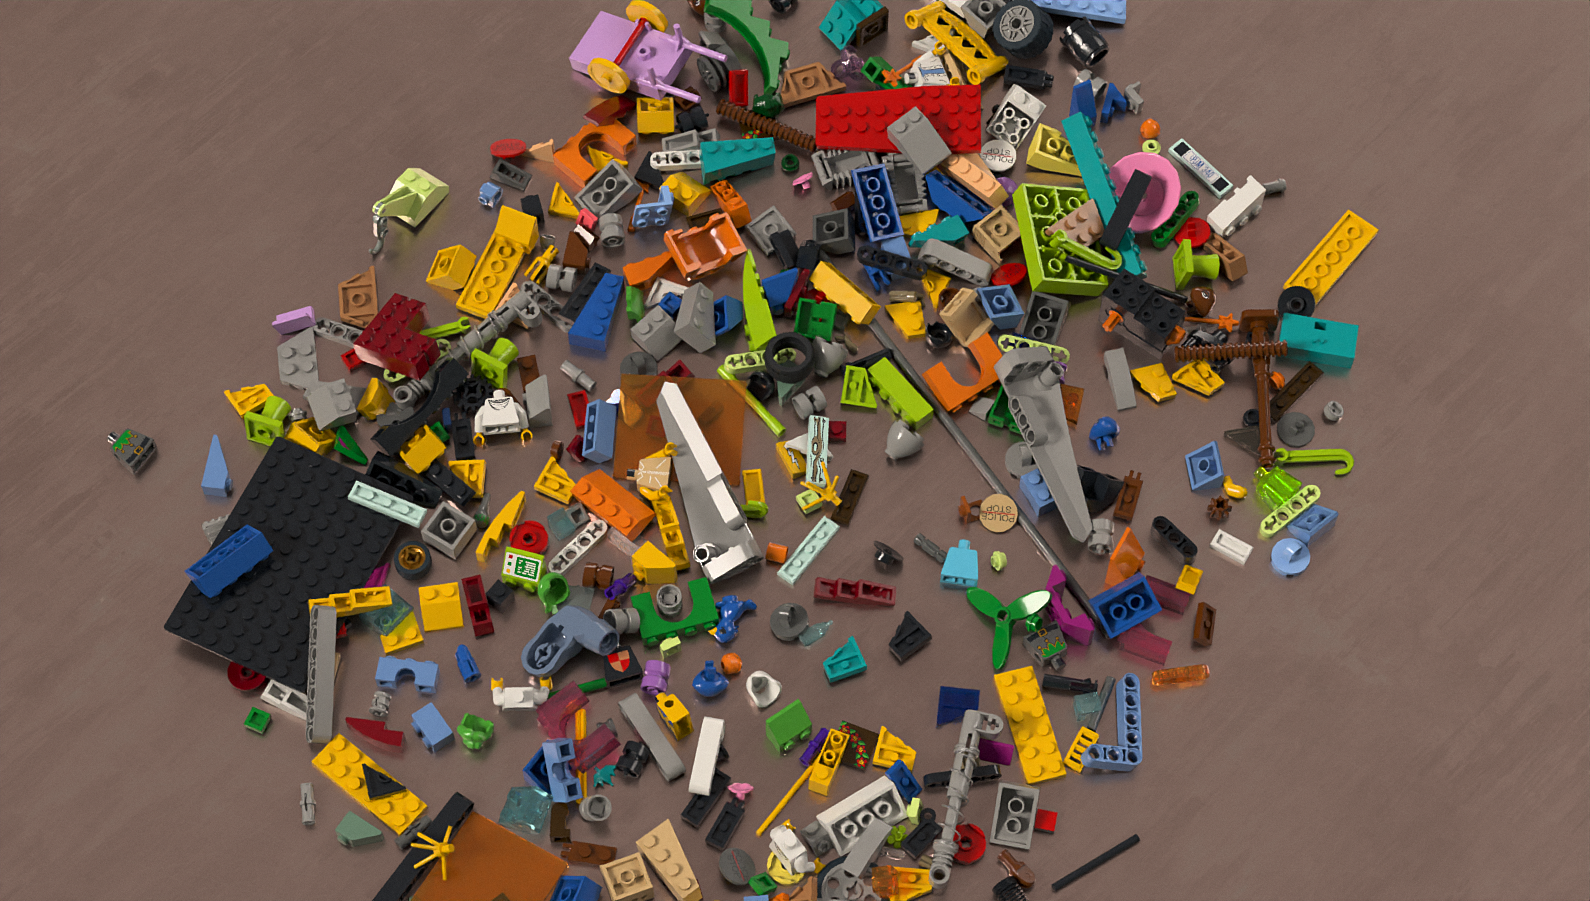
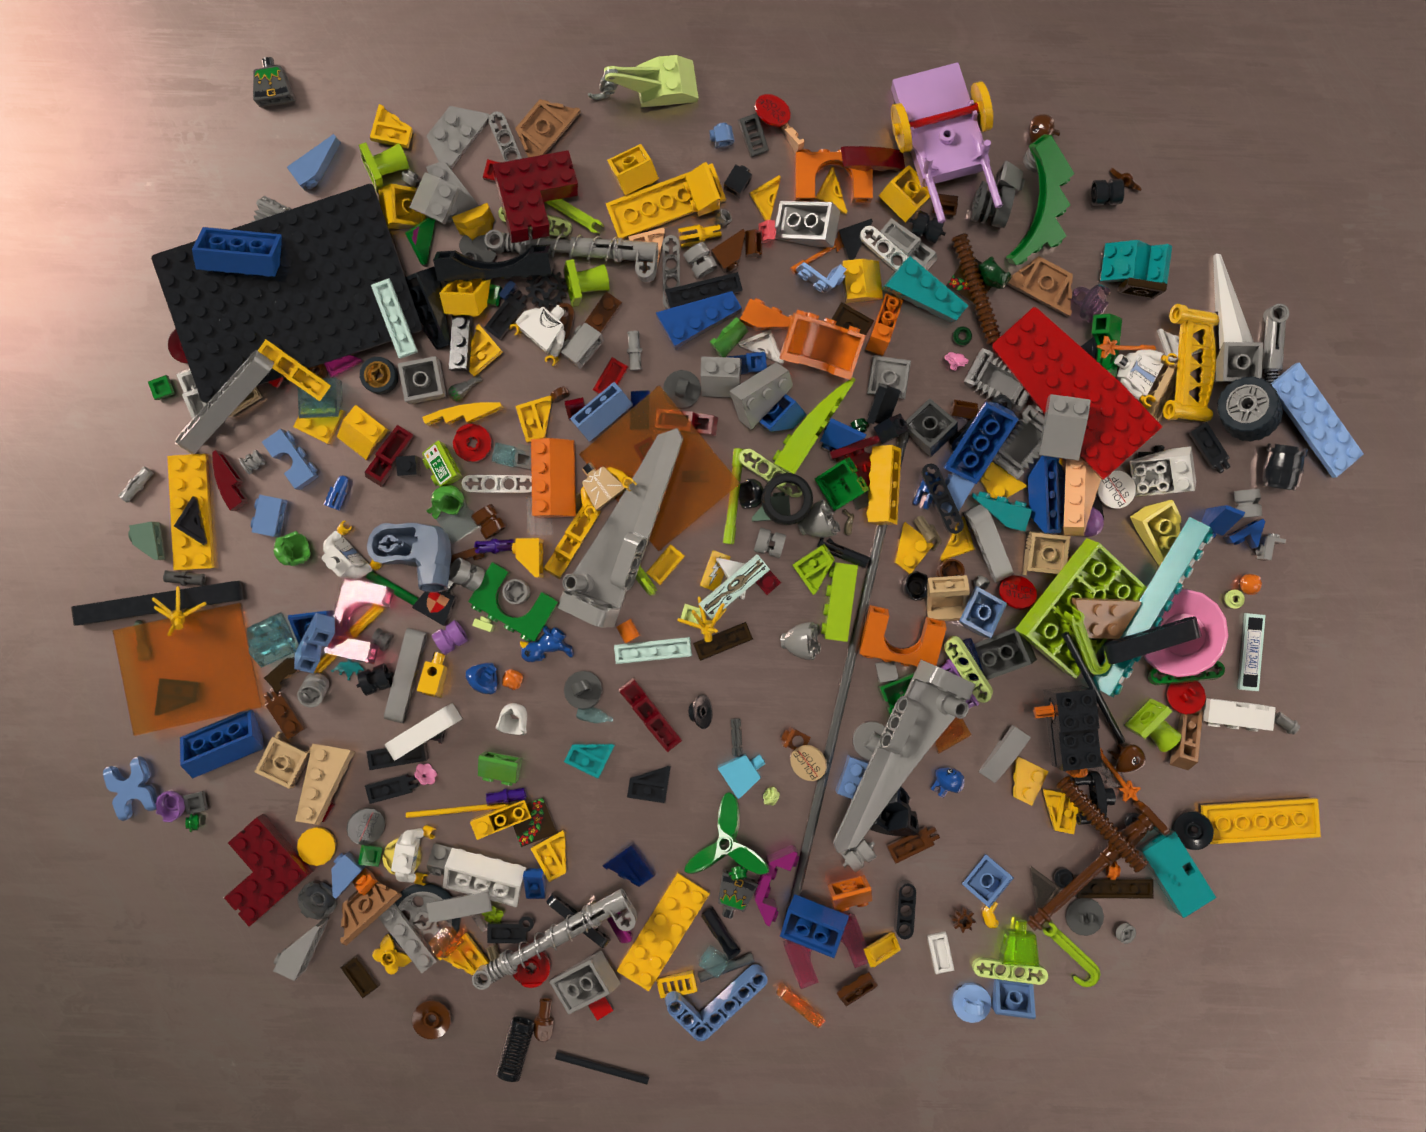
camera: 45 degrees right, 25 degrees up
lavender panel [272,306,316,335] -> none
light grey wheel [599,213,625,248] -> none
red tile [729,69,748,107] -> none
yellowish green plate [906,798,924,825] -> none

